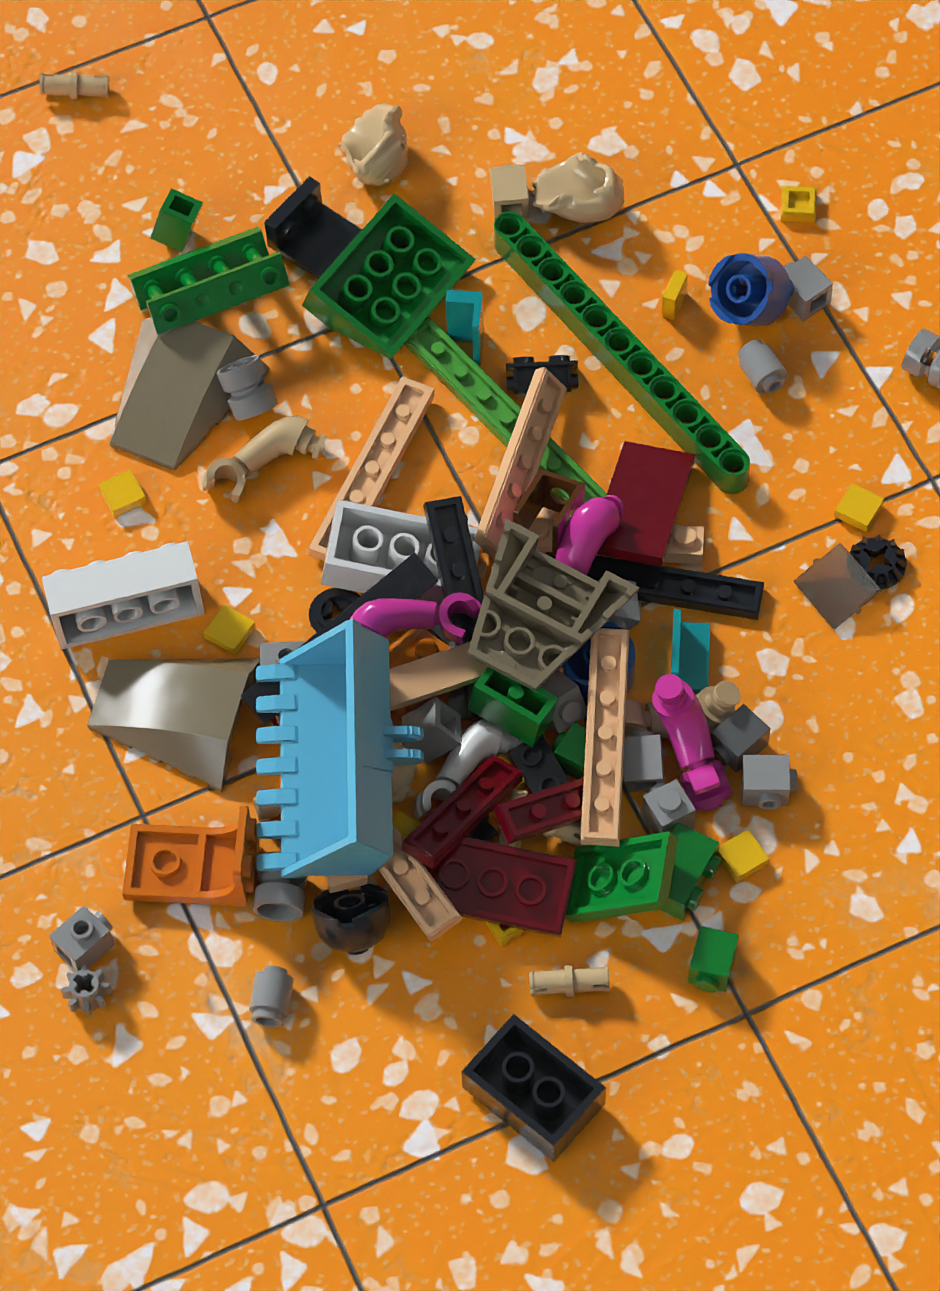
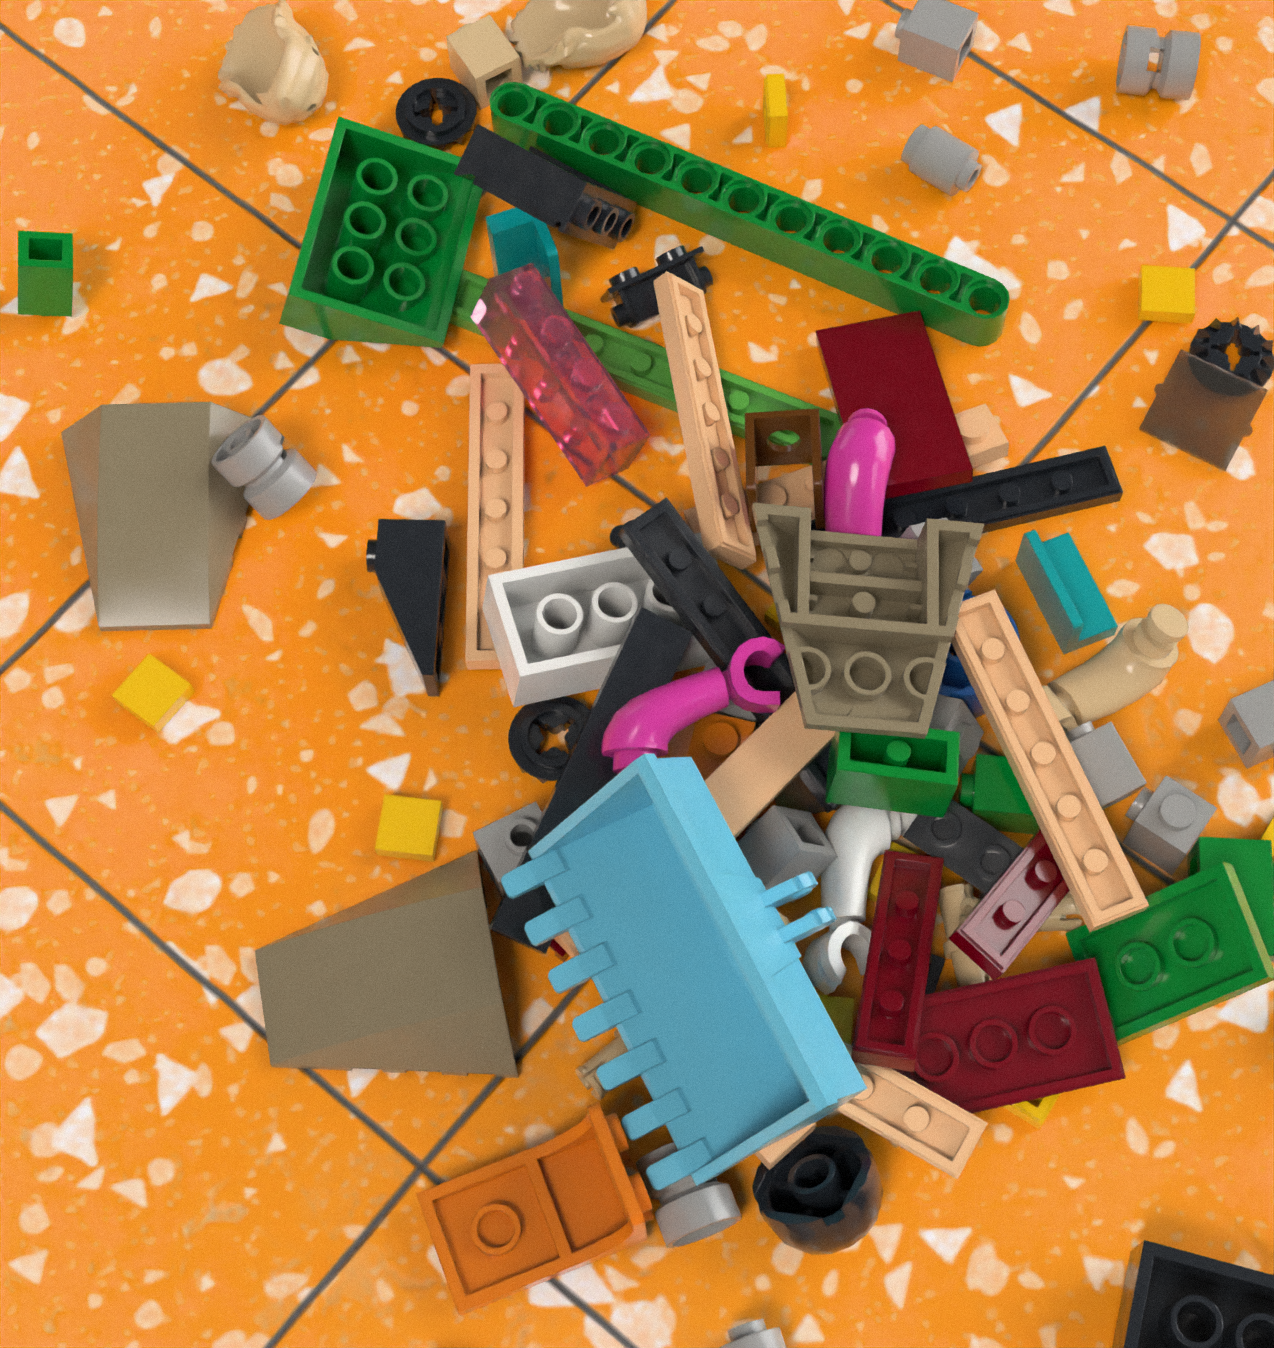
camera: 25 degrees left, 5 degrees up
white brick [42,541,205,650] -> none
green fence [128,227,290,335] -> none
tan piece [202,416,328,504] -> none
black bracket [264,176,362,279] -> none
tan pin [529,965,610,997] -> none
dark pink piece [652,674,733,811] -> none
blue brick [708,253,794,326] -> none
dark grey brick [711,704,771,773] -> none
none -> black slope [366,519,451,697]
none -> black gear [395,78,477,151]
none -> black window [454,124,637,249]
none -> clear pink brick [470,263,651,487]

